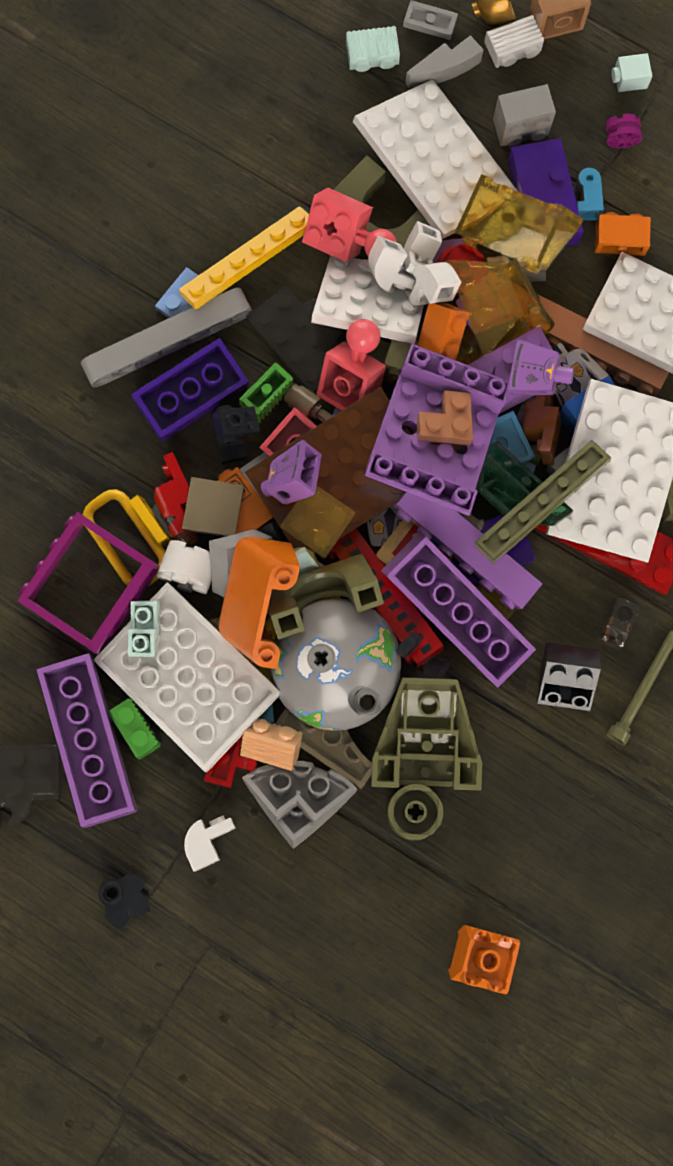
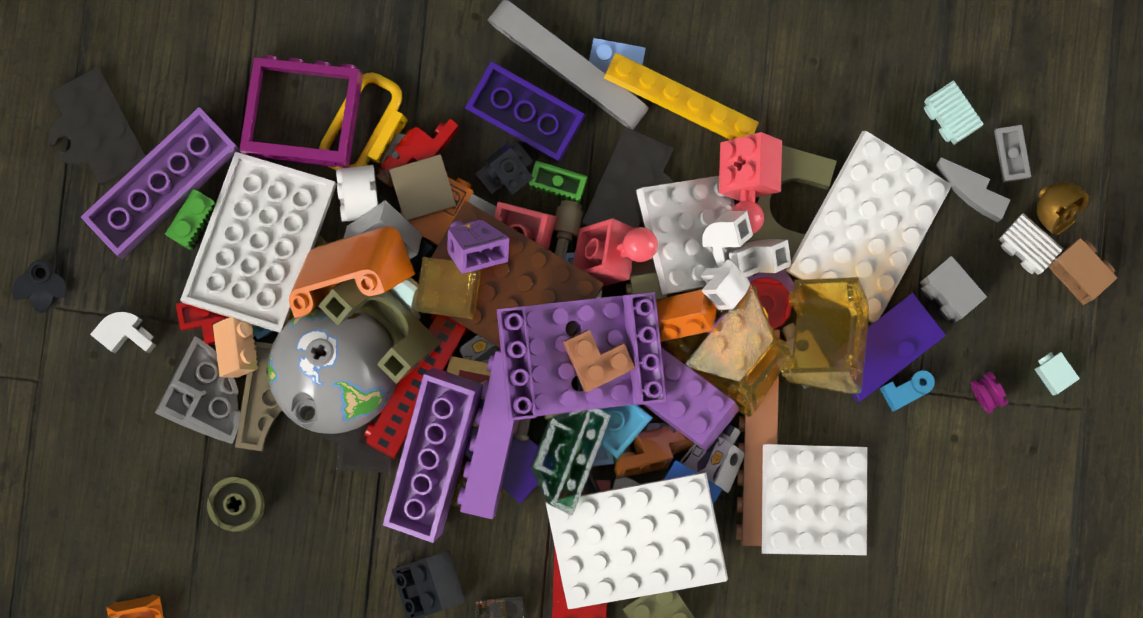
camera: 65 degrees right, 5 degrees up
light aqua slope [128,601,160,657] -> none
olive wedge [371,677,482,790] -> none
black tile [396,632,422,658] -> none
olive tile [474,440,611,564] -> none
medium lavender torso [508,339,574,396] -> none
orange brick [595,212,651,256] -> none

